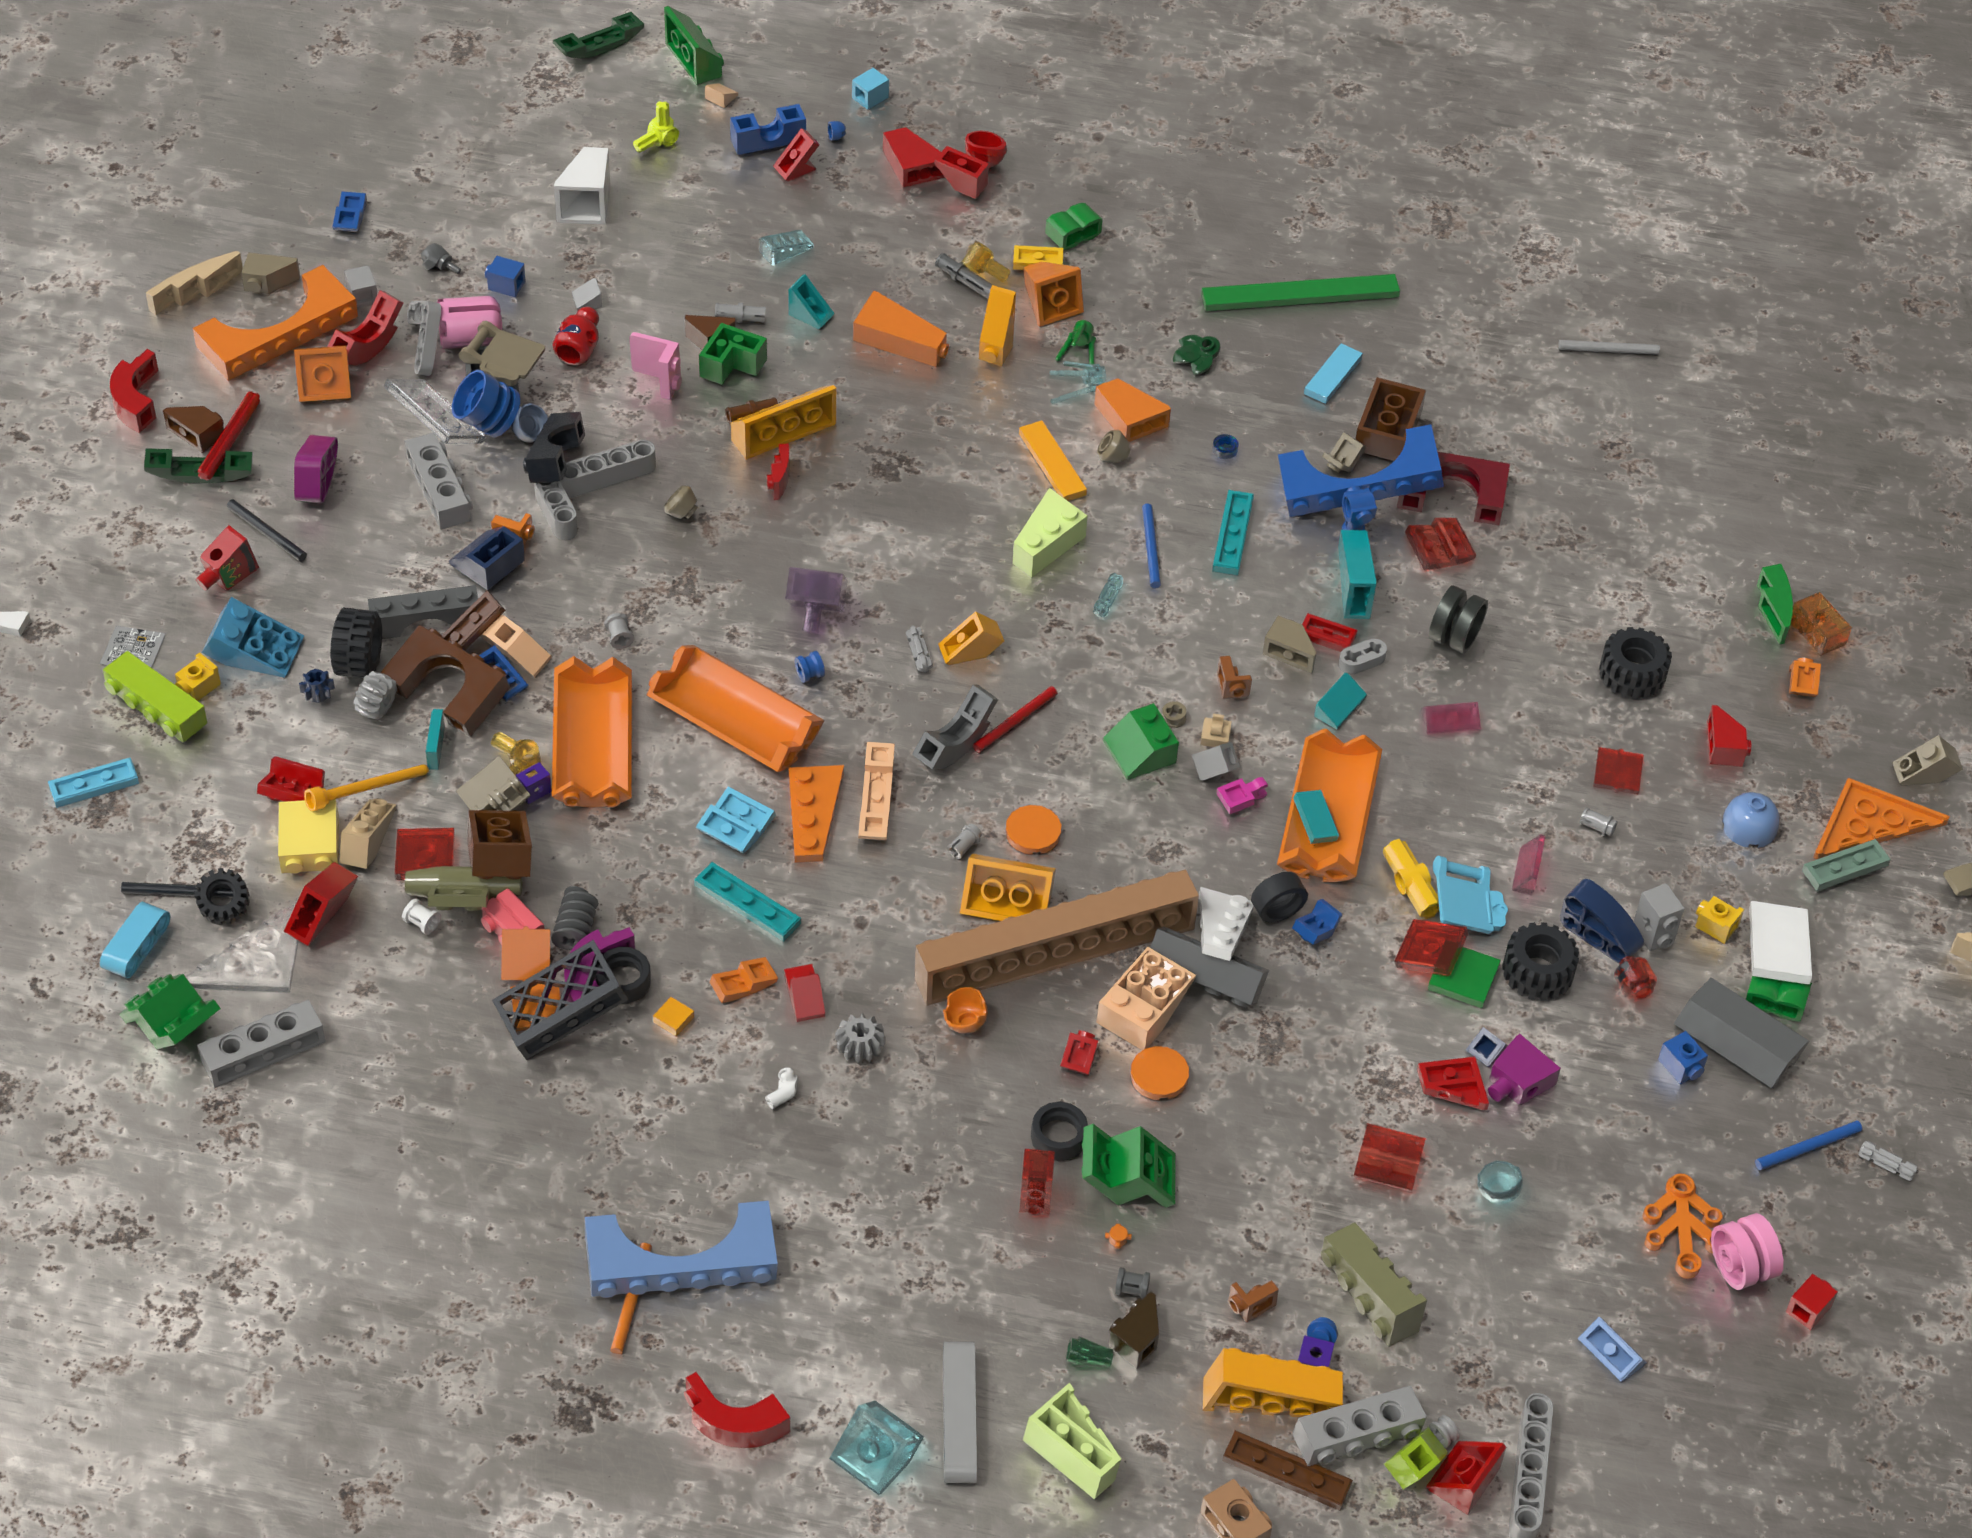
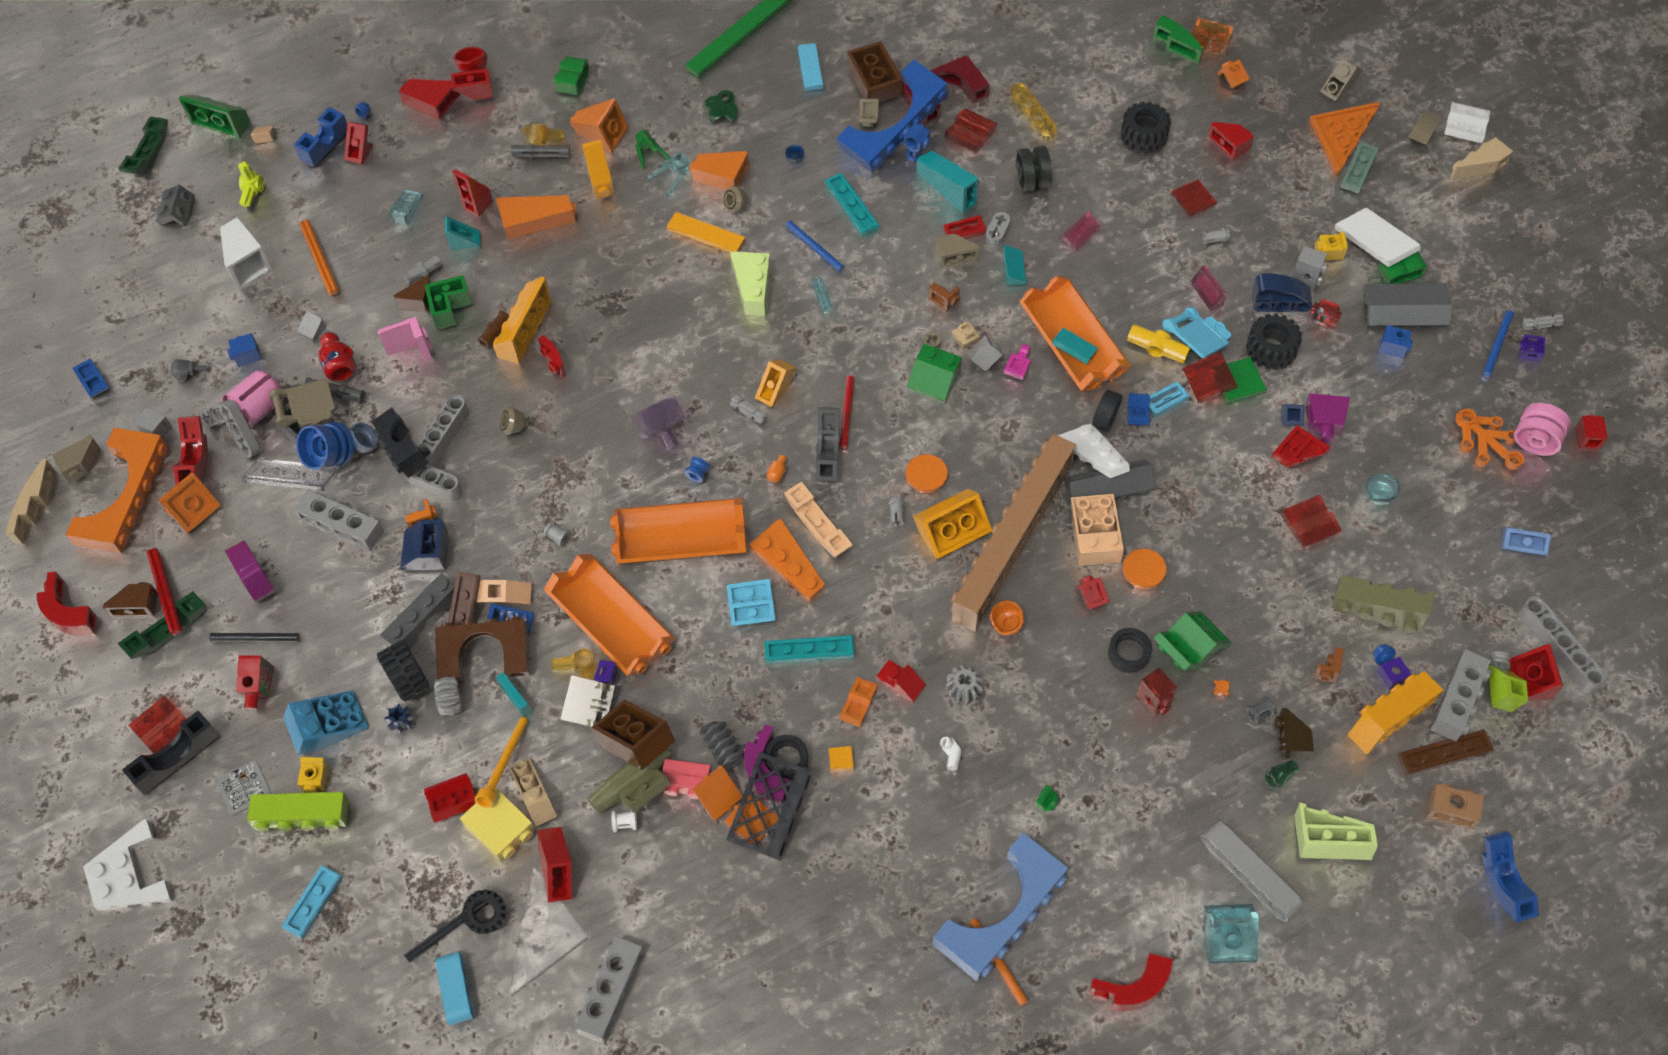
camera: 35 degrees left, 10 degrees up
green bracket [119,974,221,1049] -> none
clear red tile [395,828,455,880] -> none
medium azure brick [852,68,889,110] -> none
yellow plate [1013,245,1063,270] -> none
medium blue cylinder [1722,792,1780,848] -> none
none -> black arch [122,710,220,795]
none -> clear red slope [128,695,186,754]
none -> dark grey bracket [155,184,194,226]
none -> orange axle [299,219,339,296]
none -> dark grey pin [304,378,366,403]
none -> red slope [452,169,493,217]
none -> orange cylinder [766,455,787,483]
none -> clear yellow beam [1010,83,1057,140]
none -> green plate [1034,785,1059,812]
none -> medium azure tile [1149,381,1189,418]
none -> dark purple piece [1519,334,1546,362]

